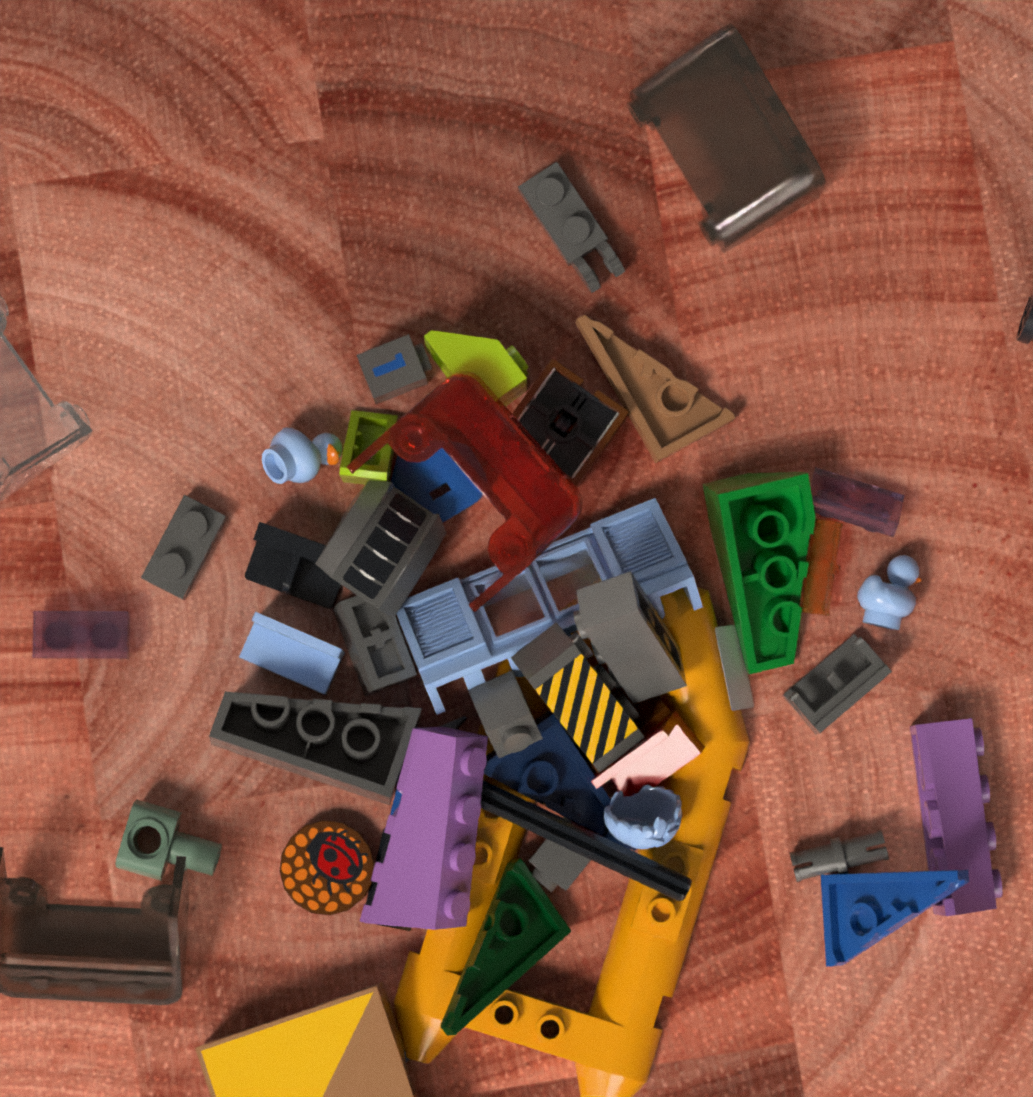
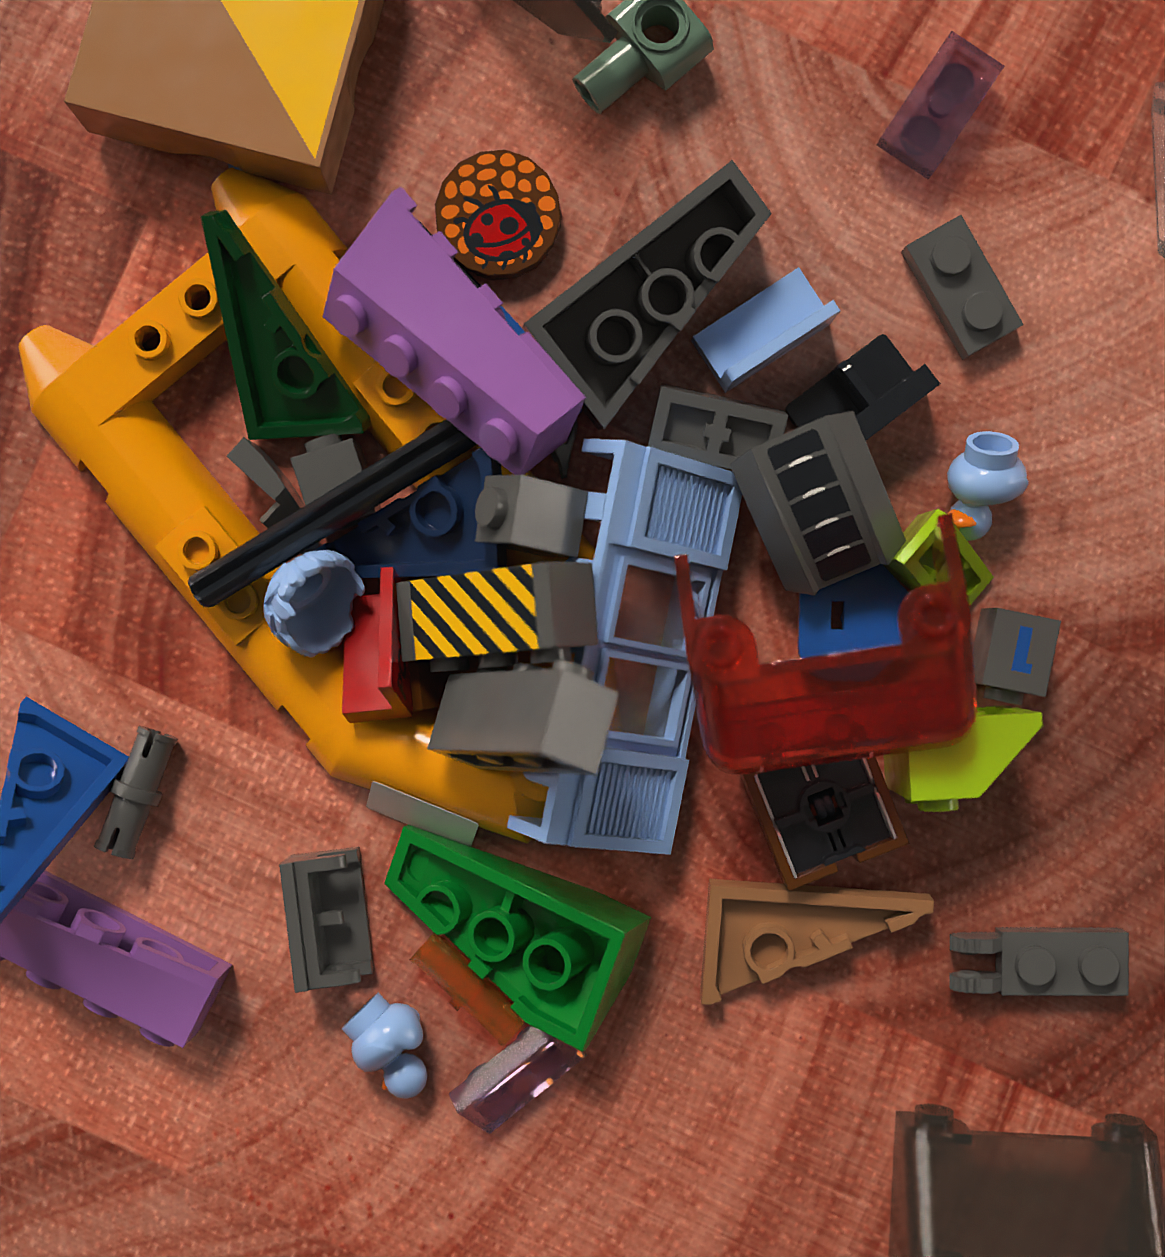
camera: 120 degrees right, 5 degrees up
none -> dark grey slope [227,437,321,555]

